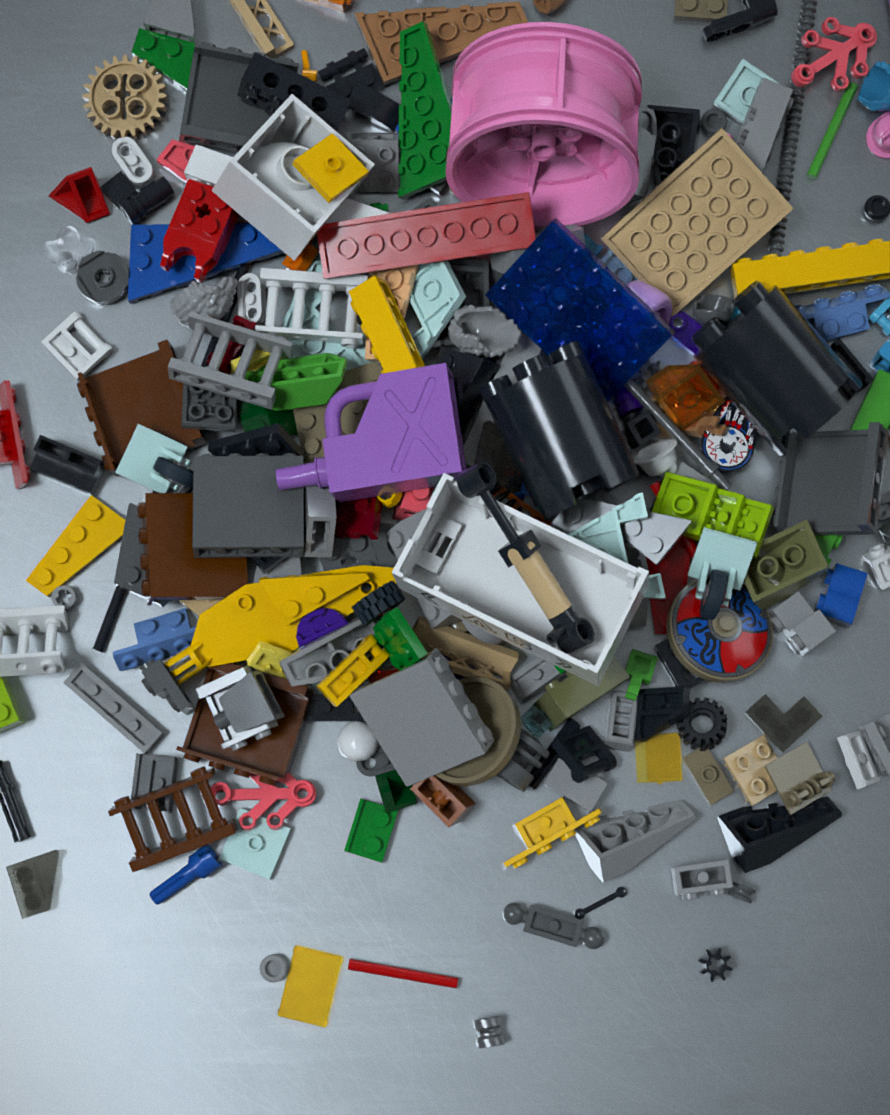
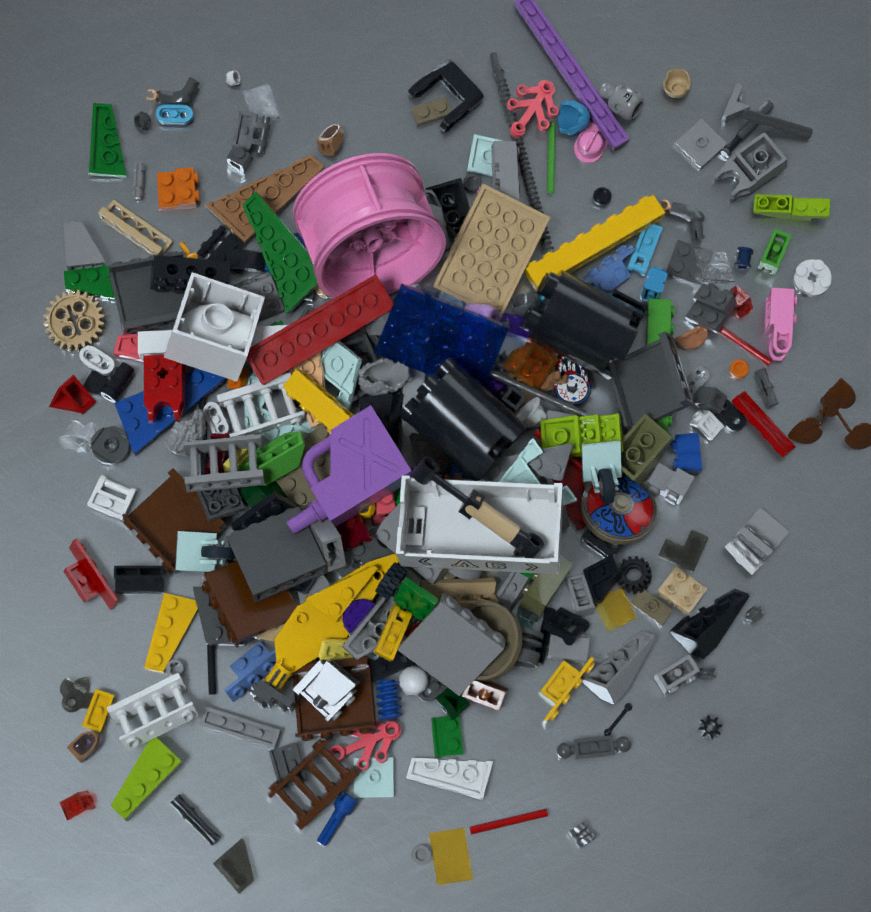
camera: 30 degrees left, 5 degrees down
yellow plate [292,133,369,203] -> none
bright green plate [625,649,658,701] -> none
dark tan hinge [764,742,835,815] -> none
none -> blue piece [375,679,403,721]
none -> white wing [406,758,493,800]
none -> dark grey plate [746,606,764,623]

